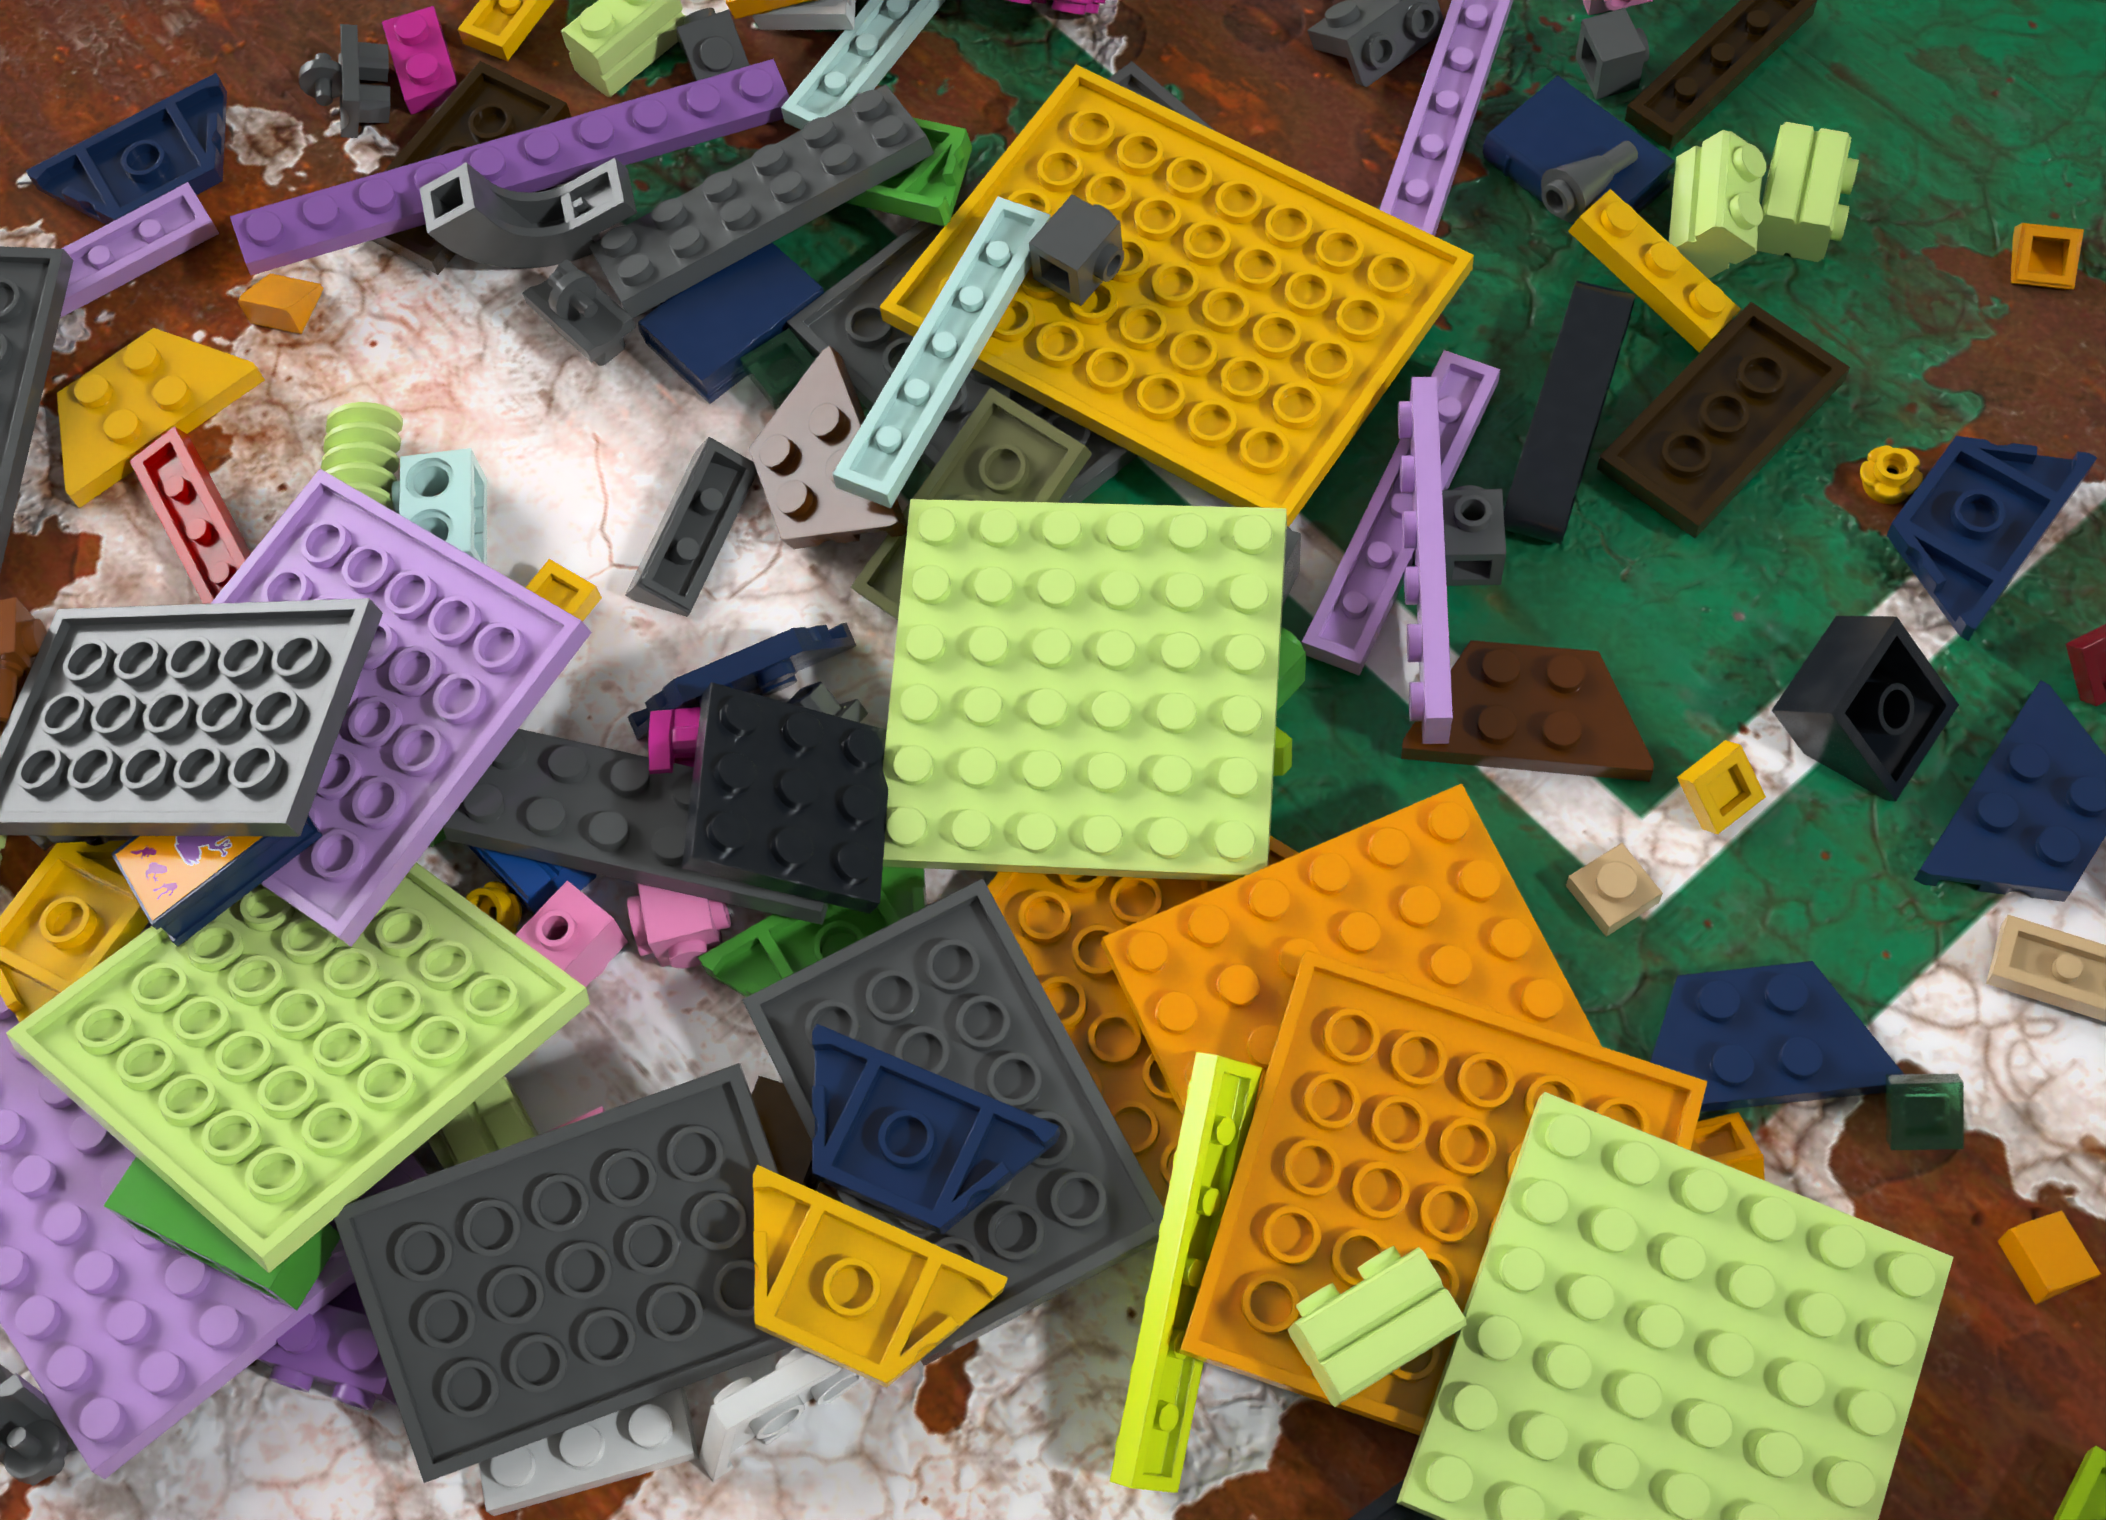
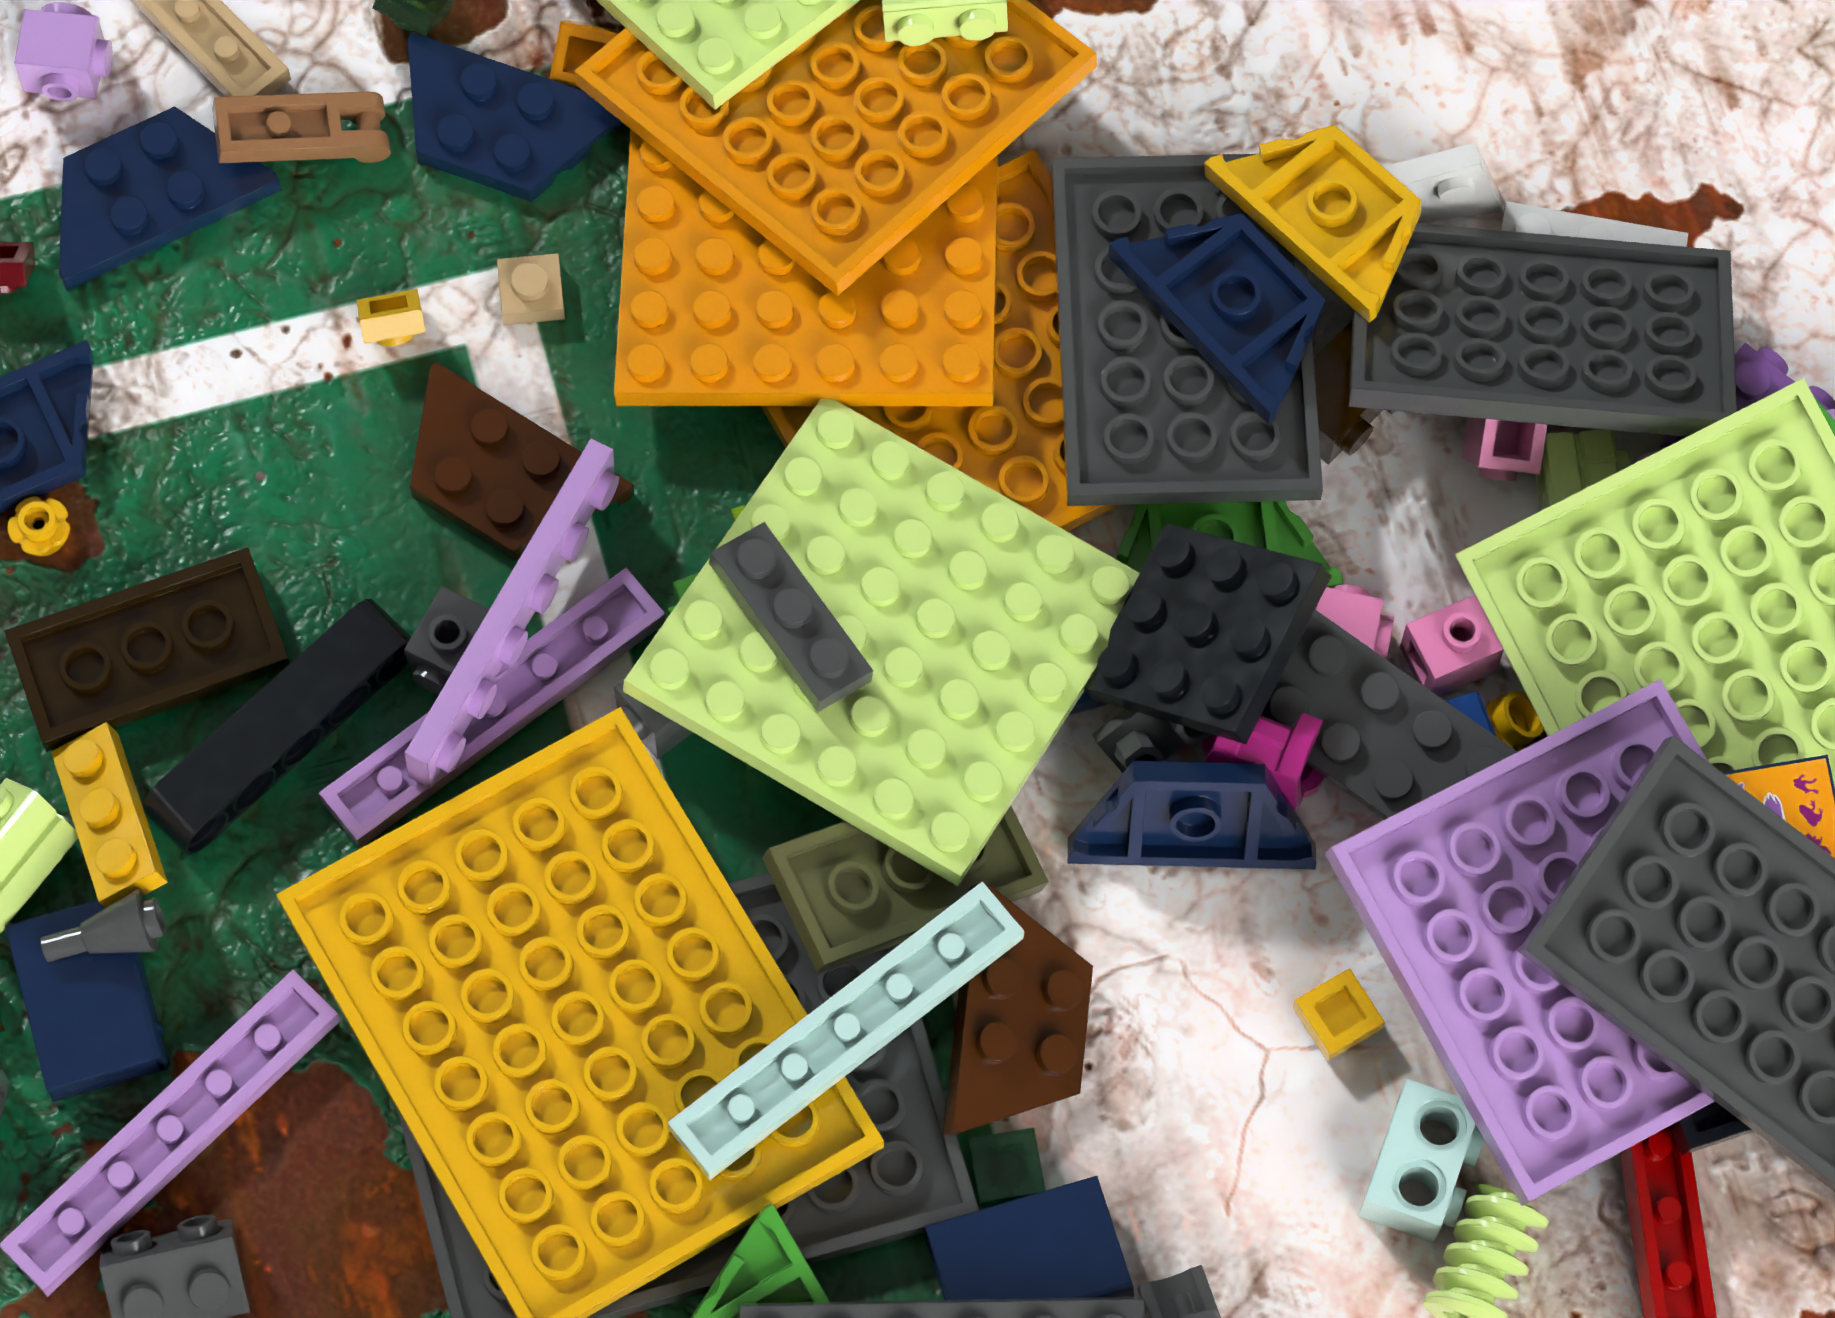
camera: 165 degrees left, 5 degrees up
dark grey slope [625,437,757,617] -> none
dark grey brick [1029,194,1124,306] -> none
neon yellow plate [1109,1052,1262,1493] -> none
black slope [1771,616,1959,801] -> none
none -> medium nougat plate [212,91,391,163]
none -> dark grey plate [709,522,874,713]

